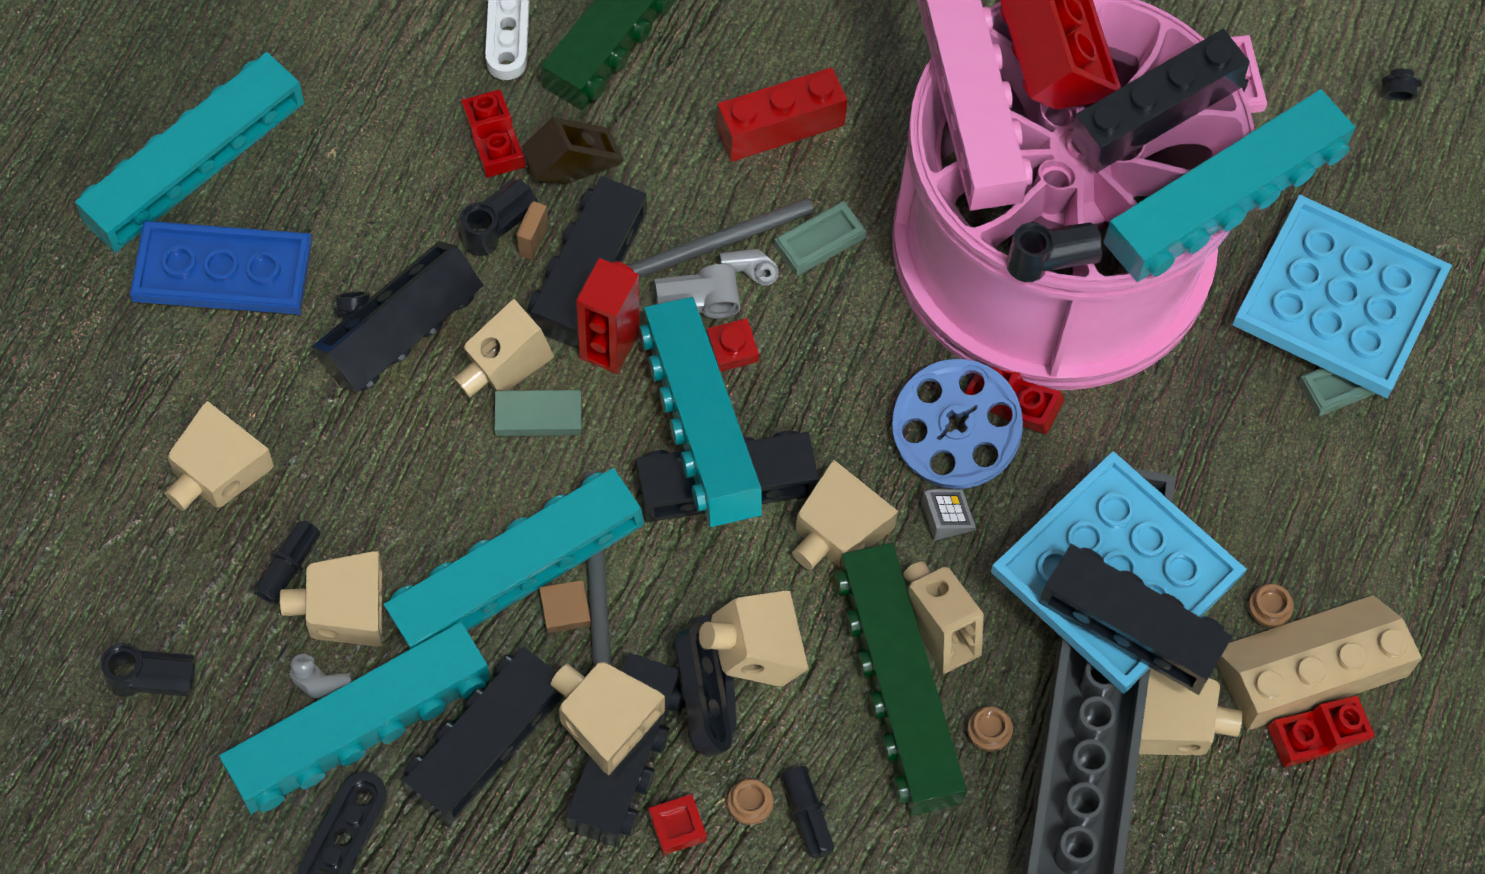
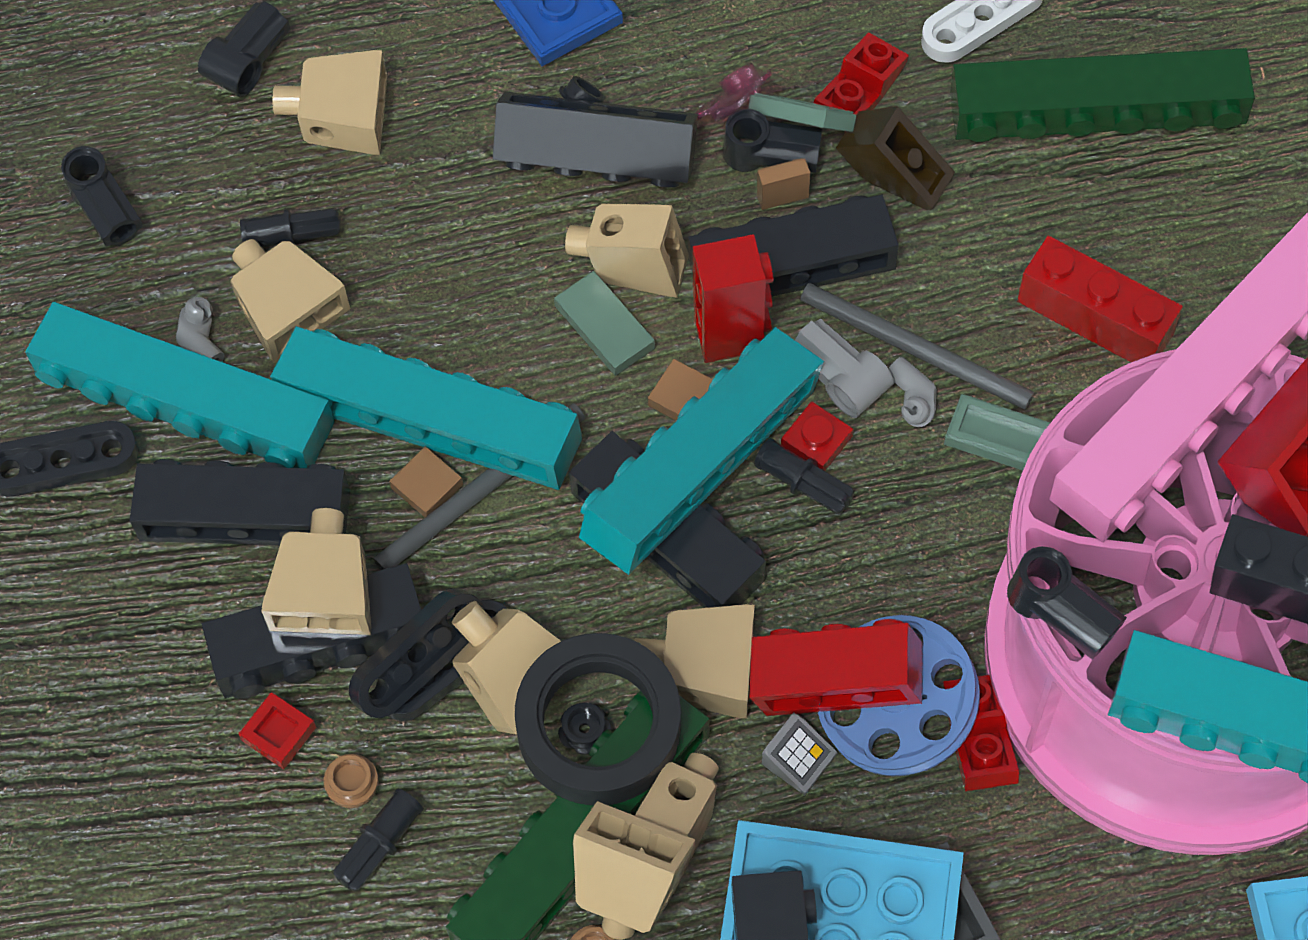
camera: 60 degrees right, 0 degrees up
none -> black piece [198,1,291,97]
none -> black tyre [515,633,681,806]
none -> black plate [558,702,611,755]
none -> tan torso [573,801,695,940]
none -> medium nougat tile [648,359,713,421]
none -> clear pink plate [695,62,772,122]
none -> sand green tile [748,92,856,132]
none -> red brick [749,619,922,716]
none -> black axle [754,438,854,514]

